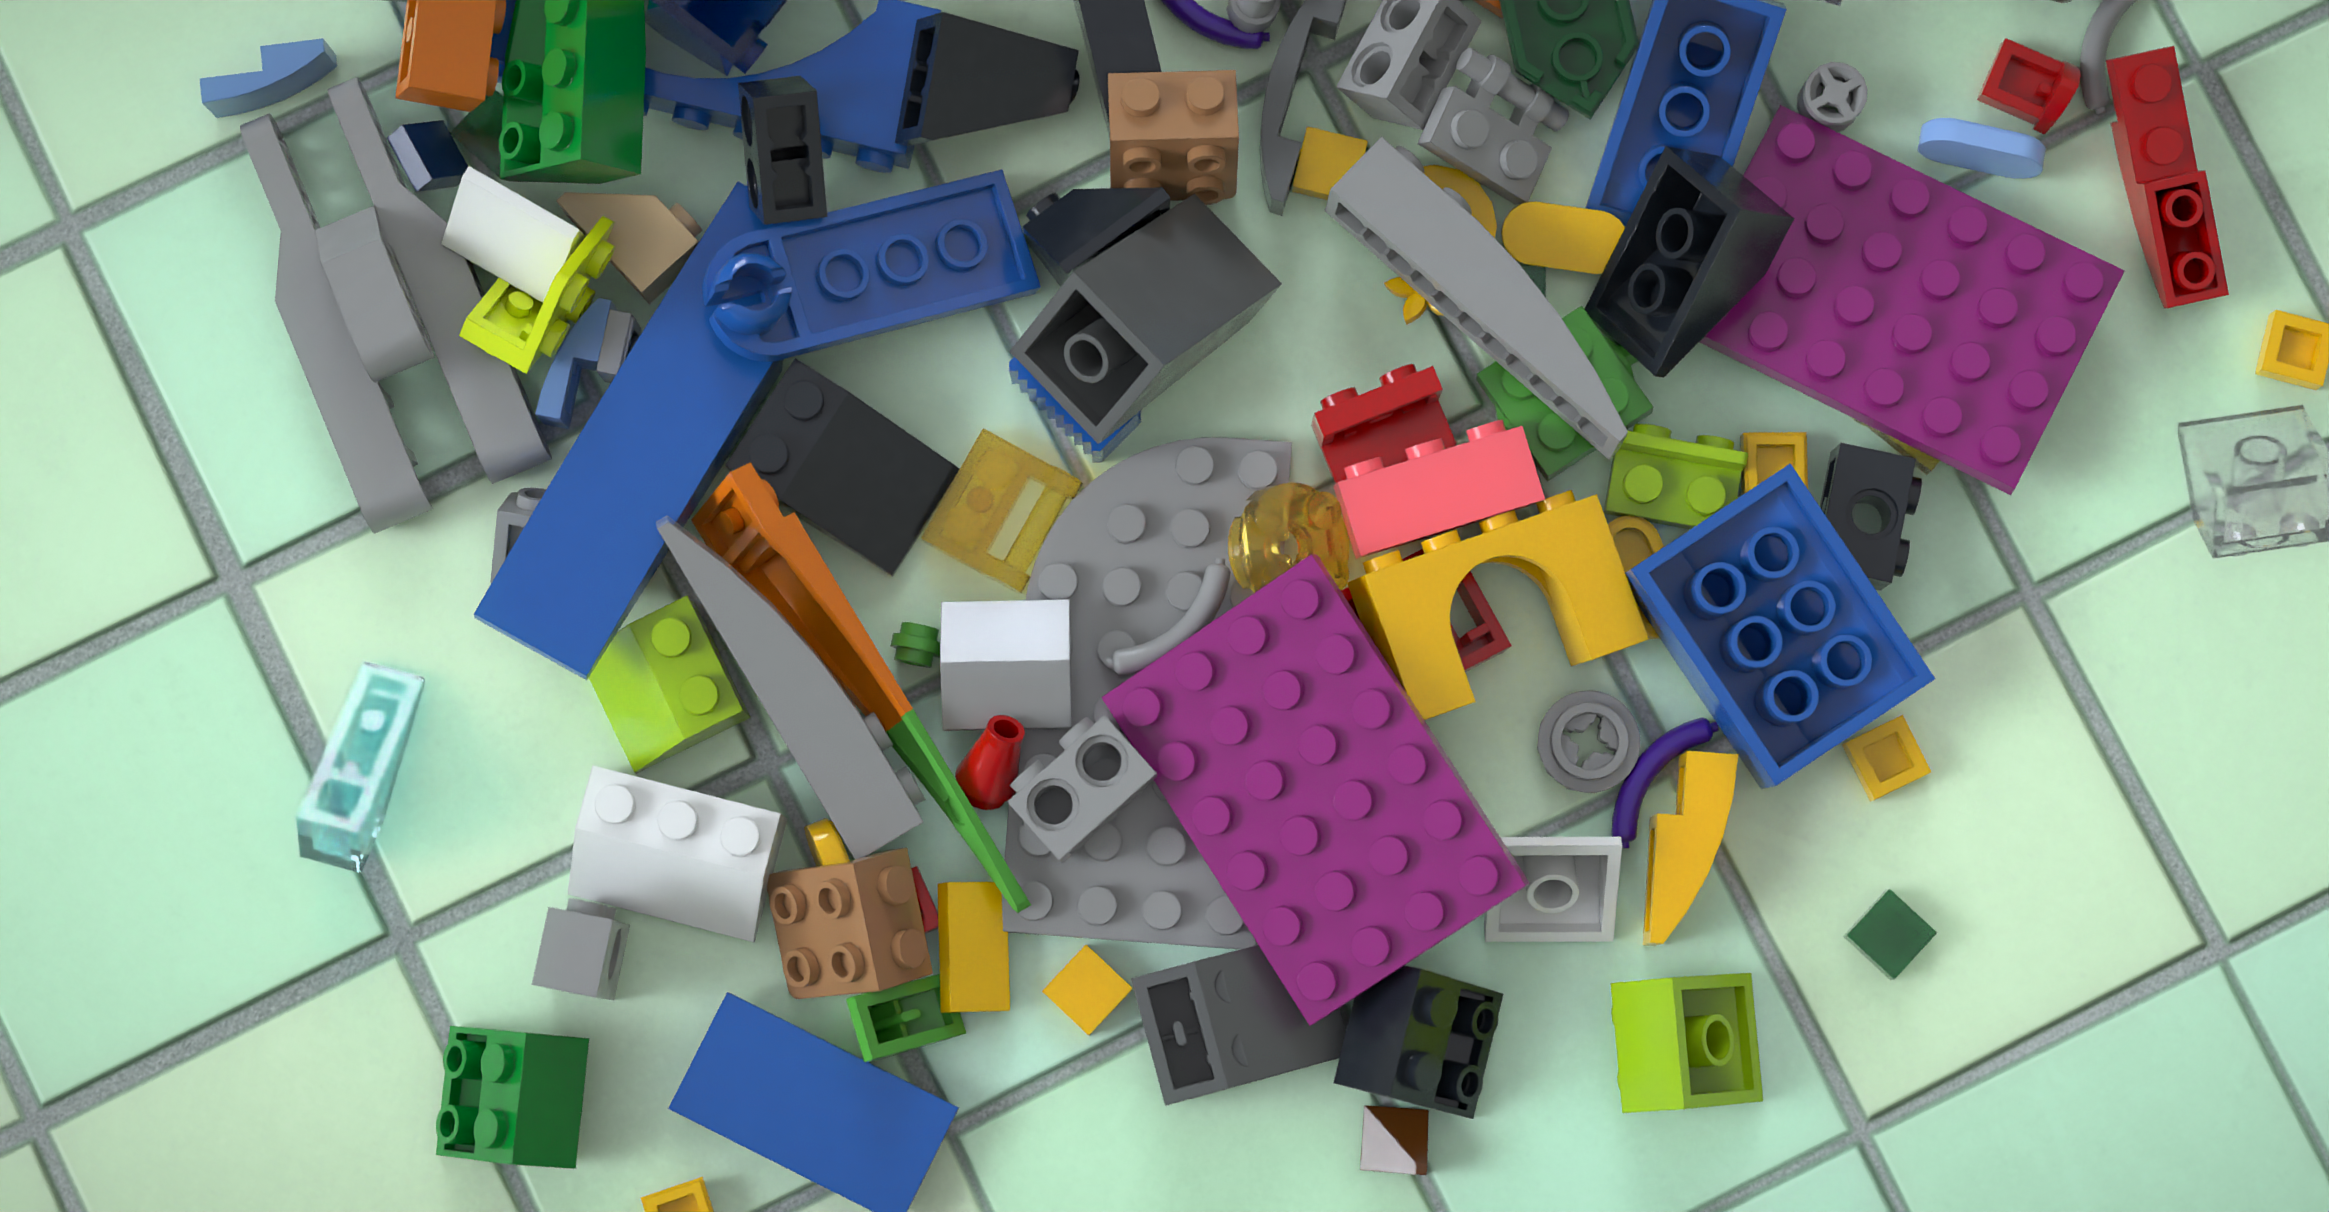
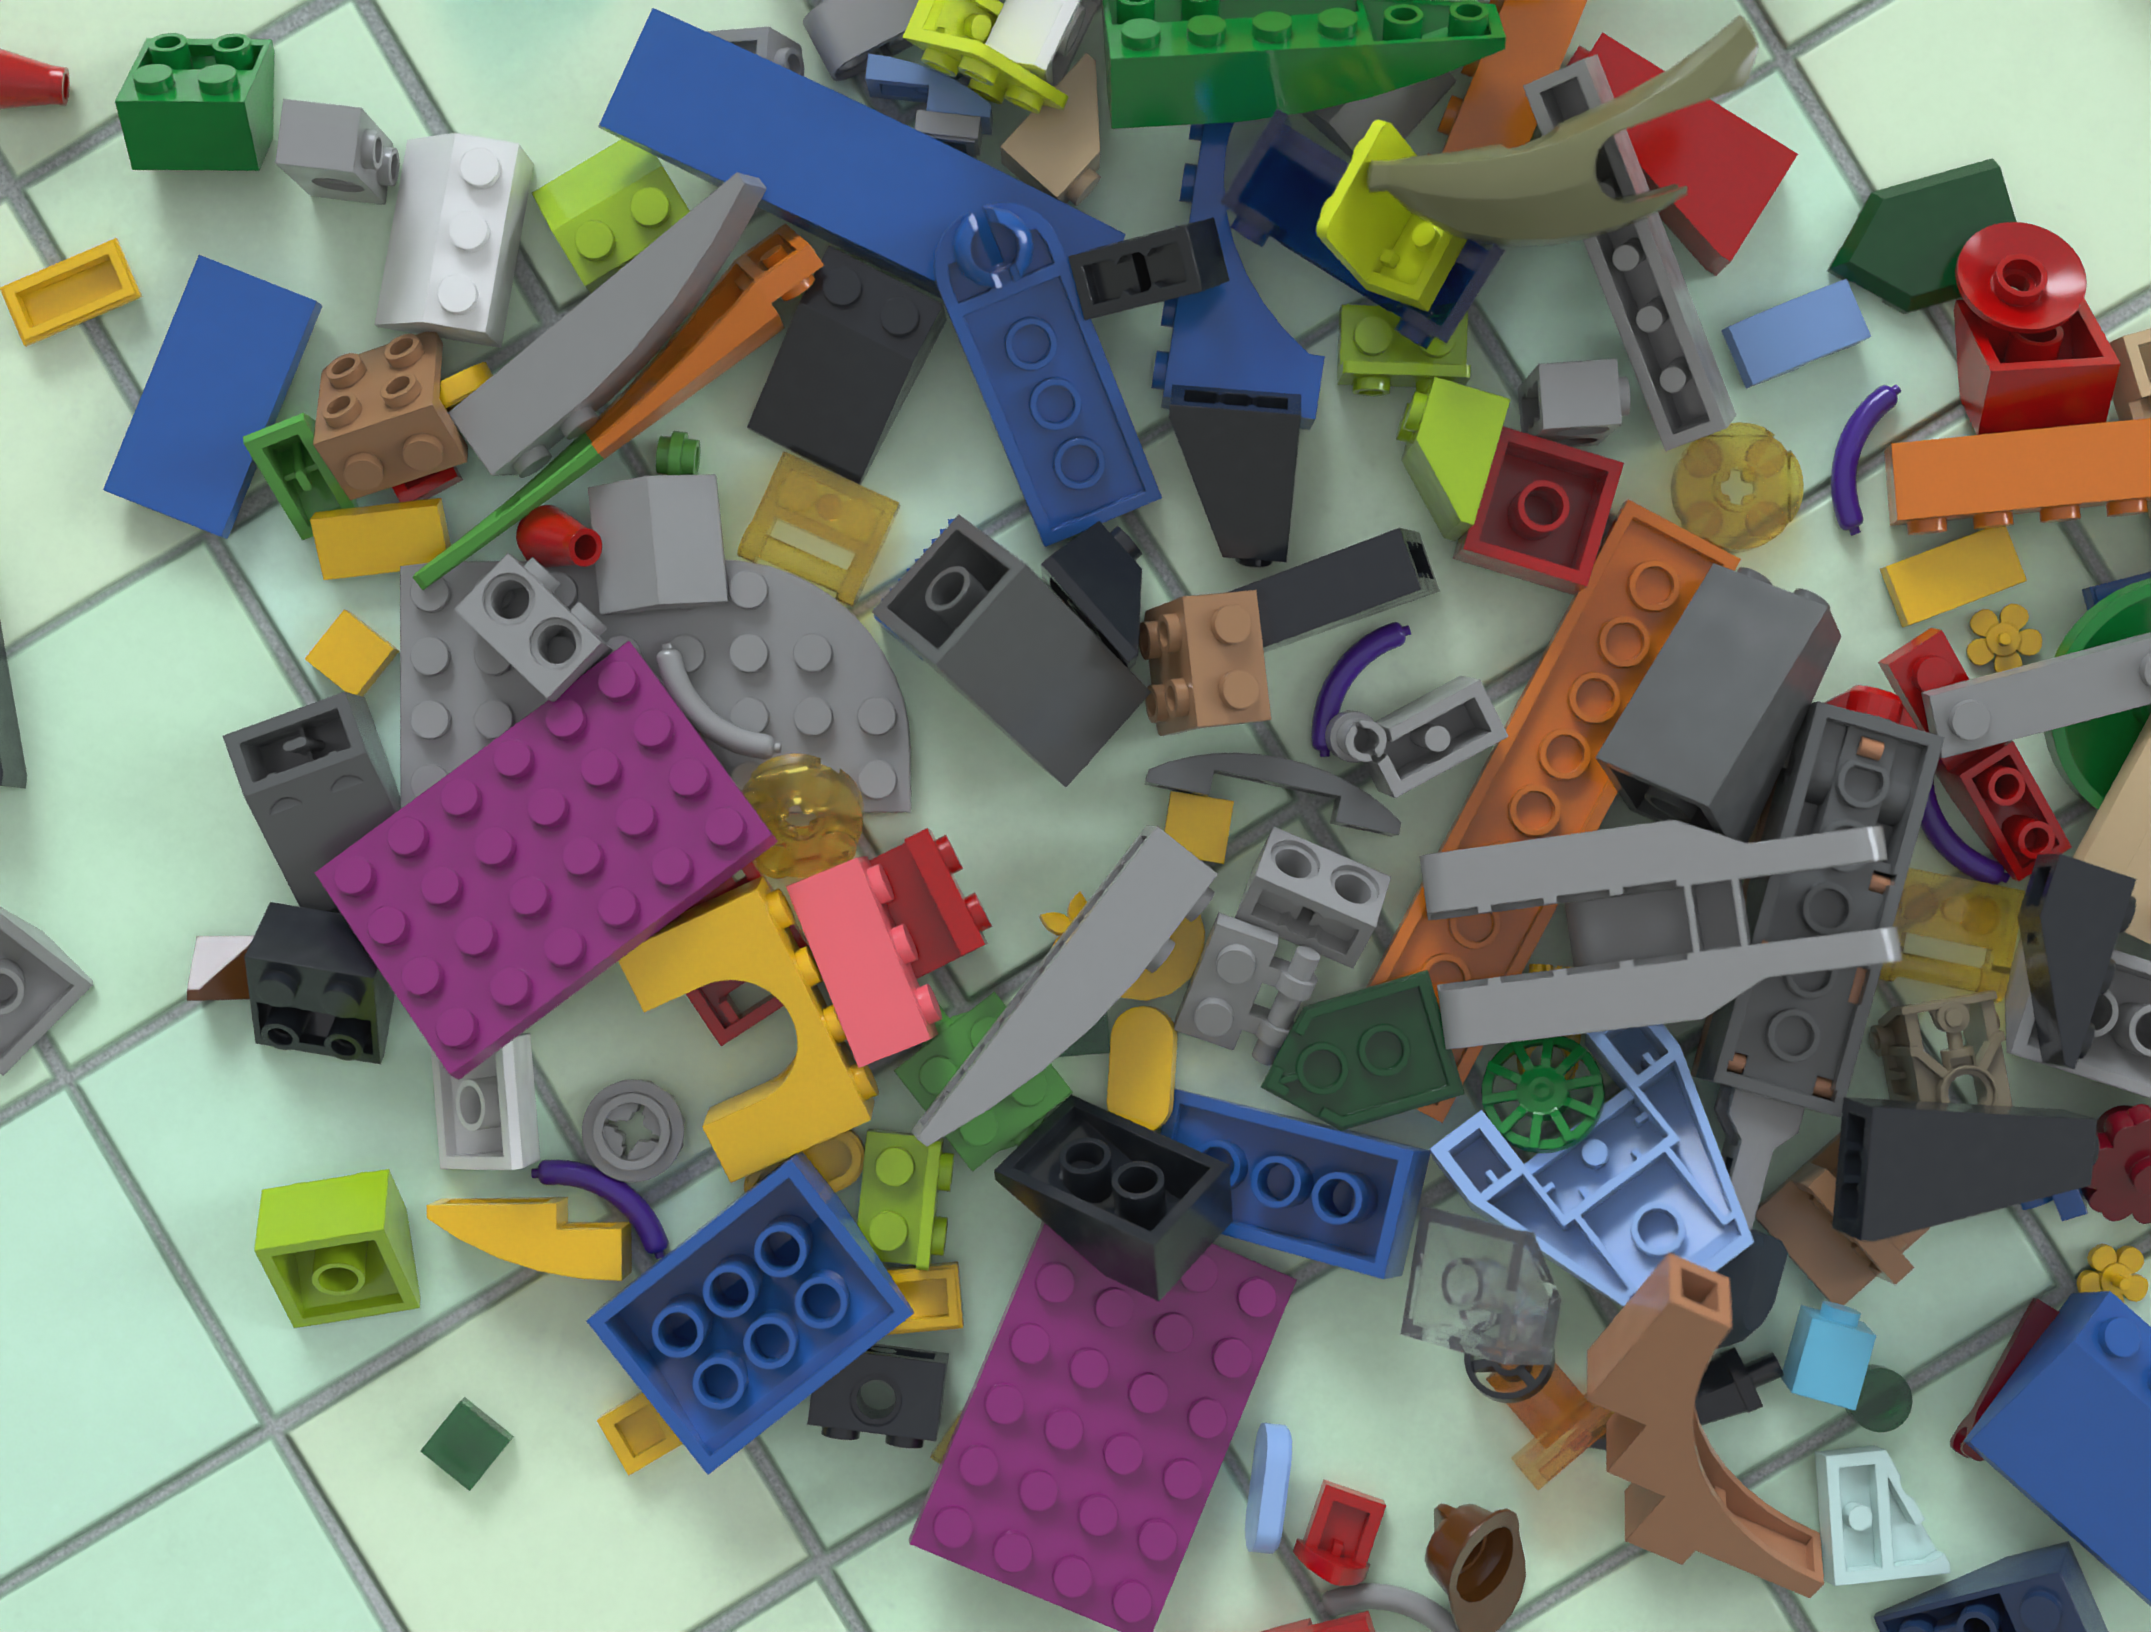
camera: 85 degrees right, 5 degrees up
light grey wheel [1797,62,1868,132] -> none

